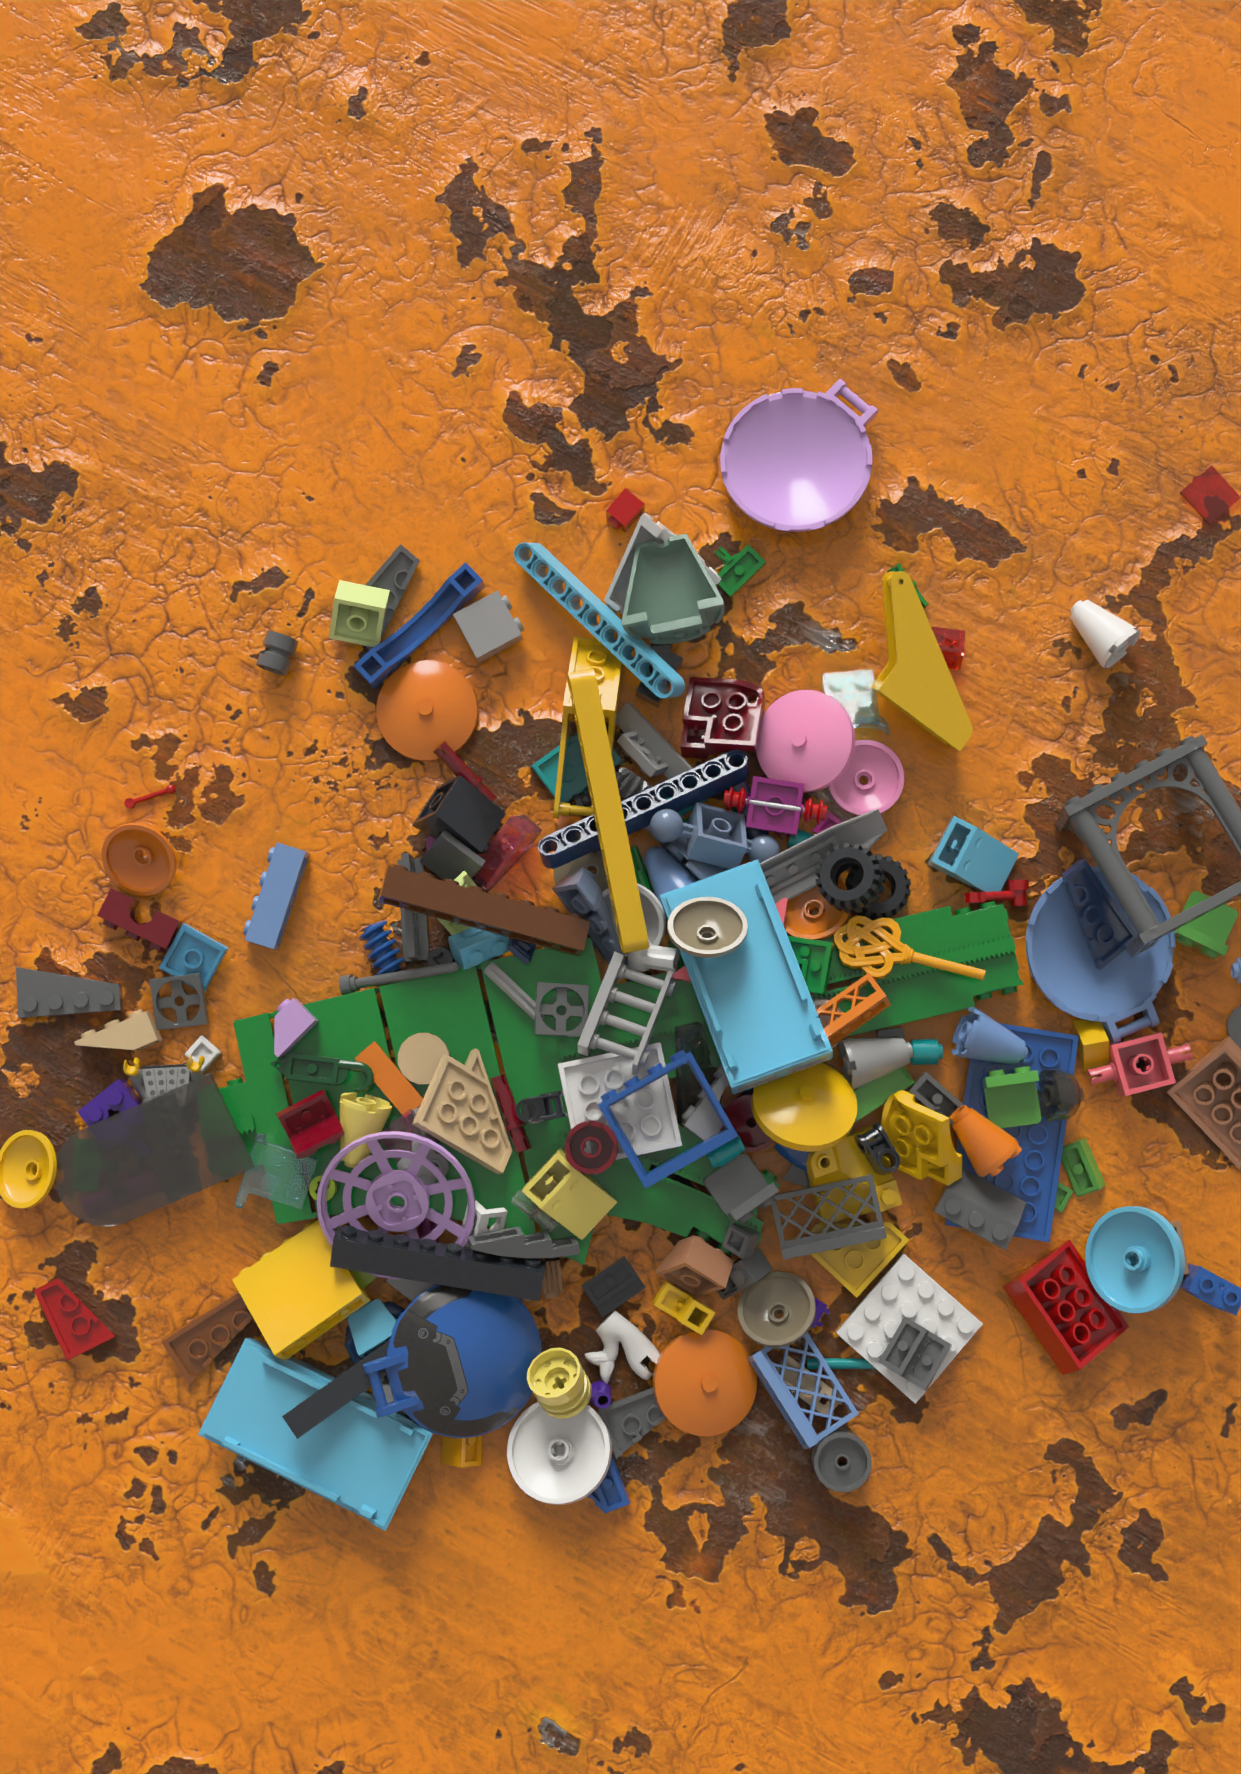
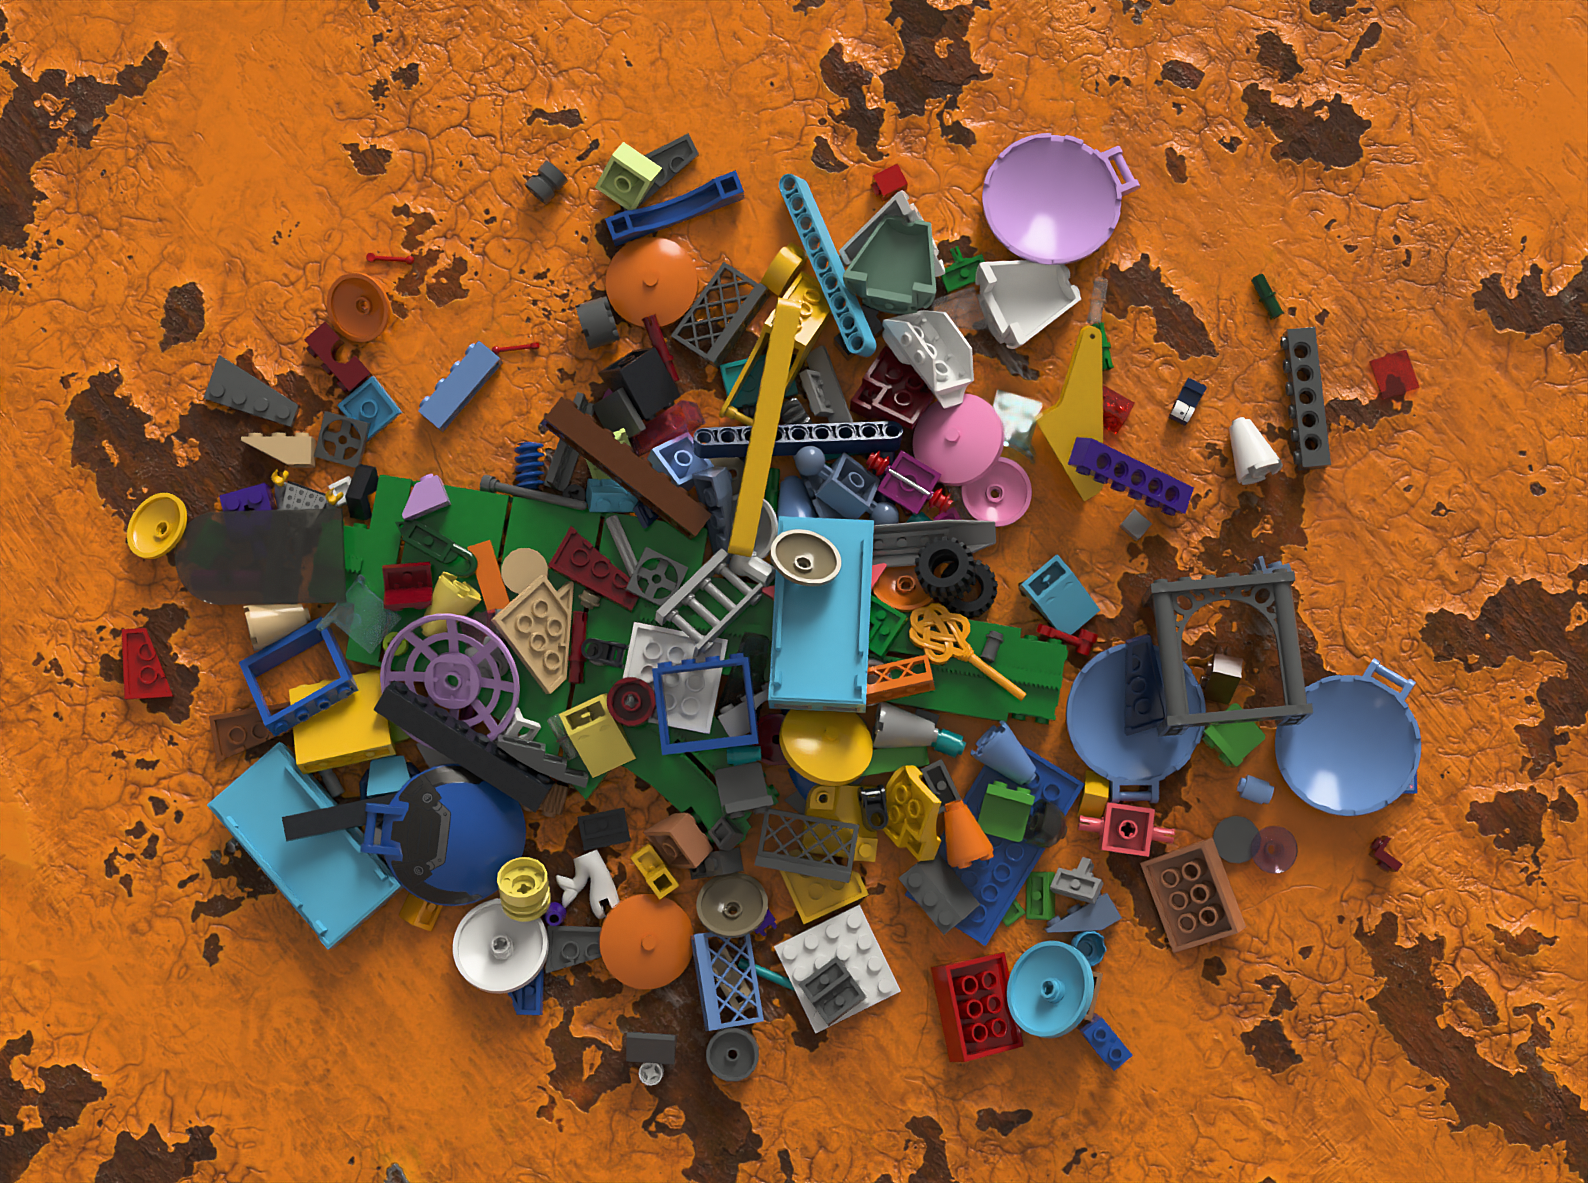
camera: 20 degrees right, 0 degrees up
light grey brick [453,590,524,663] -> none
none -> blue window [239,616,359,736]
none -> tan cone [243,604,311,651]
none -> light grey piece [318,768,345,798]
none -> black slope [345,464,379,521]
none -> red hinge [491,343,540,355]
none -> dark red wing [548,526,643,612]
none -> dark grey brick [575,297,620,350]
none -> dark tan plate [578,589,601,609]
none -> dark grey slope [626,1032,678,1064]
none -> white wheel [639,1063,664,1086]
none -> light blue slope [647,432,714,491]
none -> dark grey fence [671,262,771,369]
none -> yellow brick [760,242,809,296]
none -> white slope [882,310,974,409]
none -> clear wing [930,286,988,331]
none -> white cone [975,260,1081,349]
none -> dark grey pin [980,631,1004,663]
none -> sand blue slope [1043,893,1122,933]
none -> light grey hinge [1050,857,1104,904]
none -> dark purple brick [1068,437,1194,516]
none -> dark azure hair [1070,931,1107,967]
none -> clear axle [1087,277,1108,324]
none -> light grey slope [1119,509,1152,541]
none -> dark blue leg [1168,377,1207,426]
none -> reddish brown brick [1199,644,1243,705]
none -> dark green axle [1251,274,1284,320]
none -> sand blue bracket [1252,556,1292,574]
none -> dark grey brick [1280,327,1331,471]

